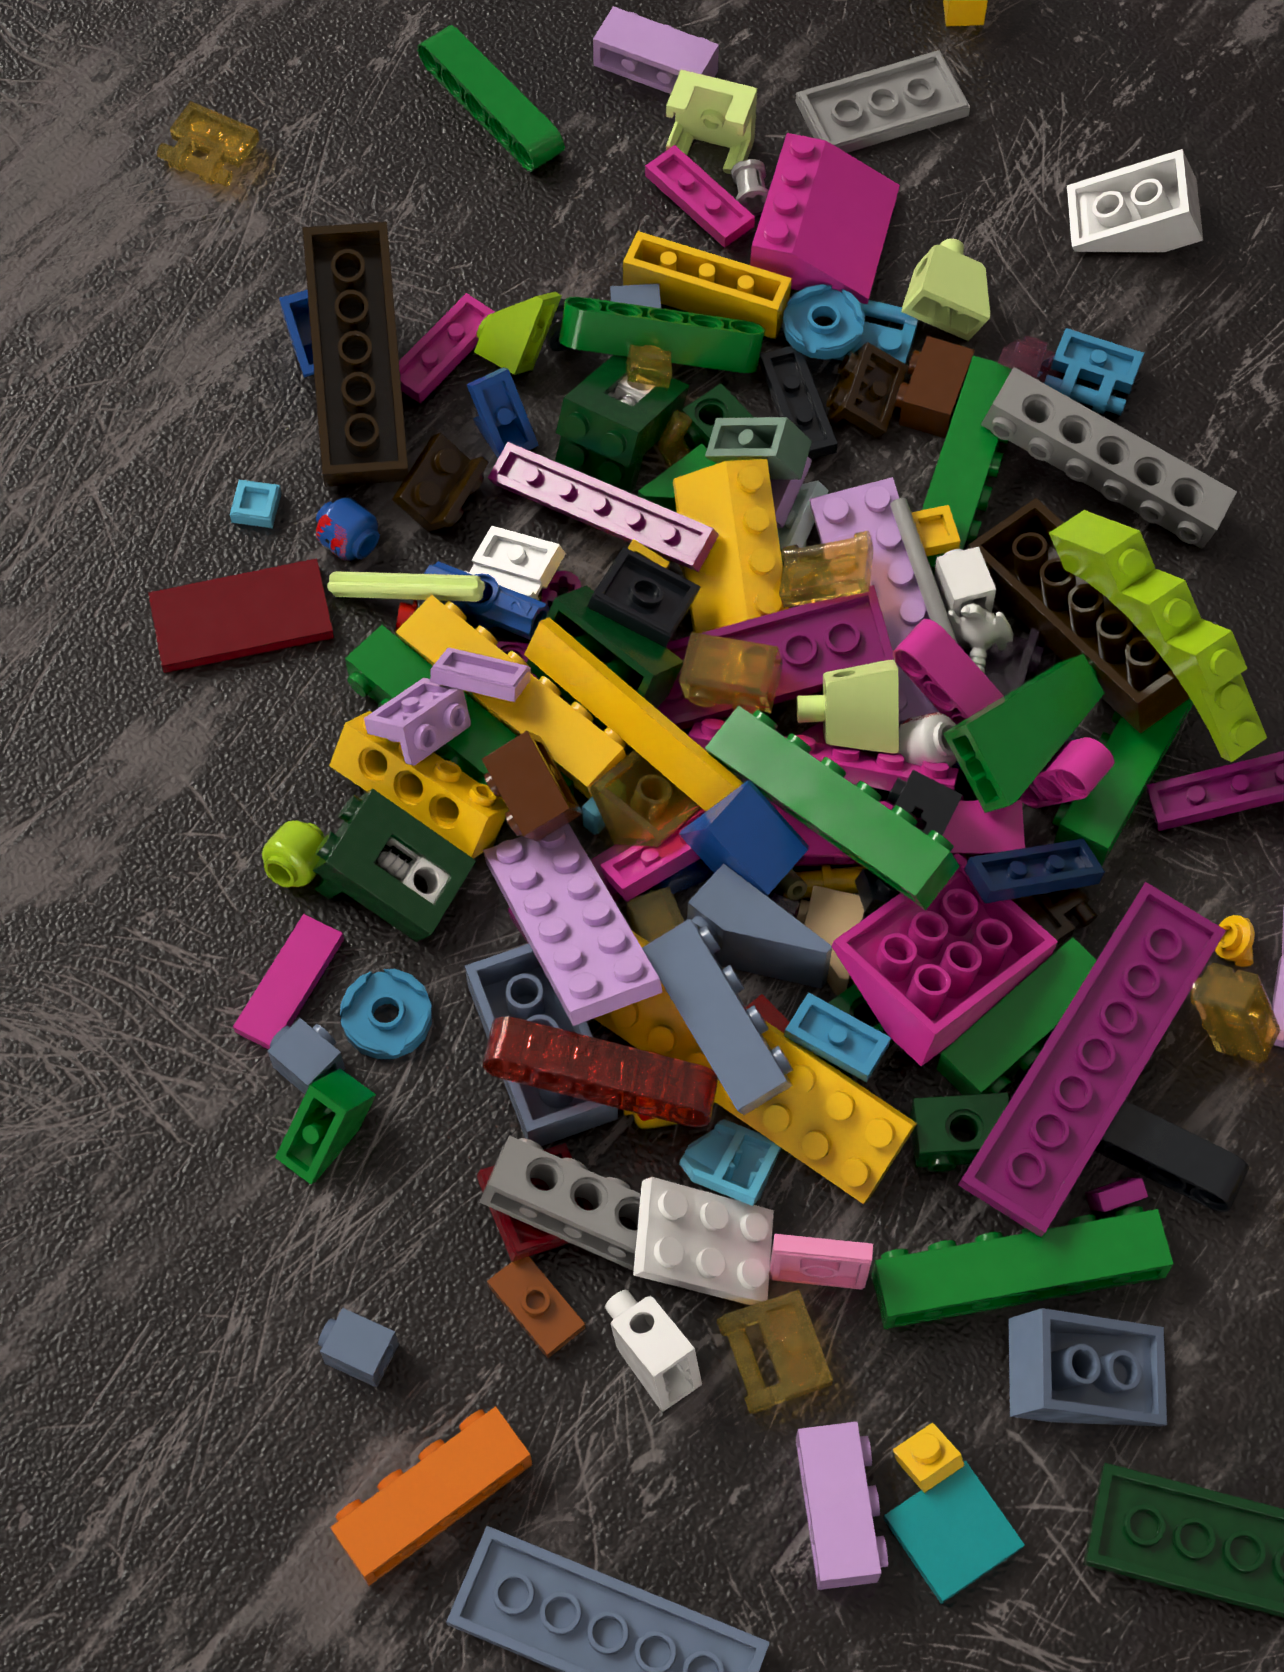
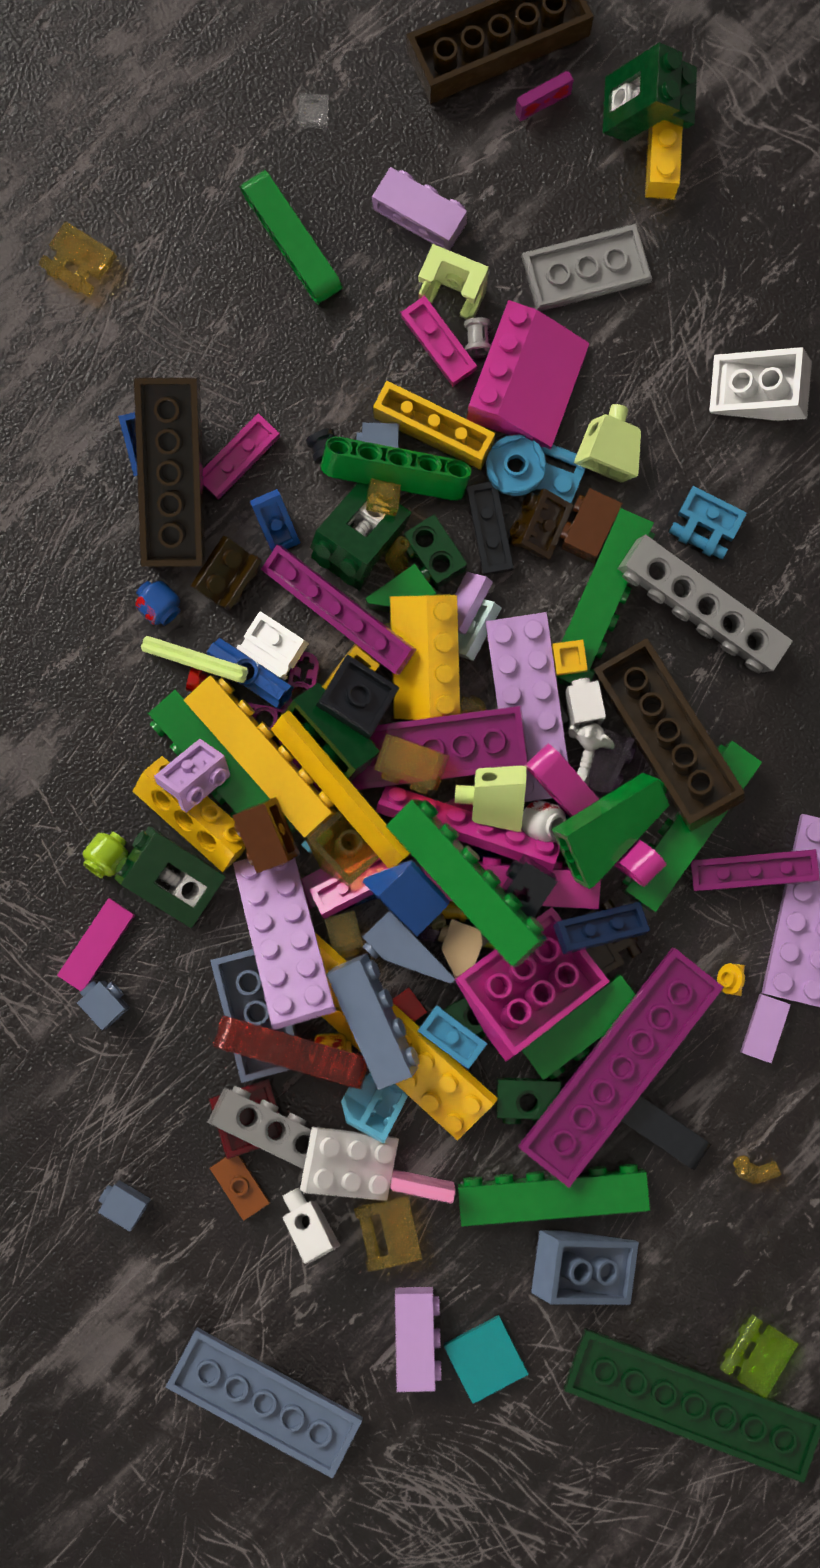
camera: 10 degrees right, 20 degrees up
dark red tile [148,558,334,673] -> none
medium azure tile [230,479,282,528] -> none
green slope [275,1068,376,1185] -> none
orange brick [330,1406,532,1586] -> none
dark azure tile [340,969,432,1059] -> none
lavender tile [430,648,531,702] -> none
lime slope [474,292,562,375] -> none
sand green slope [705,417,812,480] -> none
clear yellow plate [779,531,874,608] -> none
light grey bar [890,498,958,644] -> none
yellow plate [893,1422,965,1493] -> none
clear pink plate [998,336,1055,378] -> none
lime arch [1049,510,1267,762] -> none
magenta tile [1085,1177,1148,1212] -> none
clear yellow brick [1191,963,1281,1063] -> none

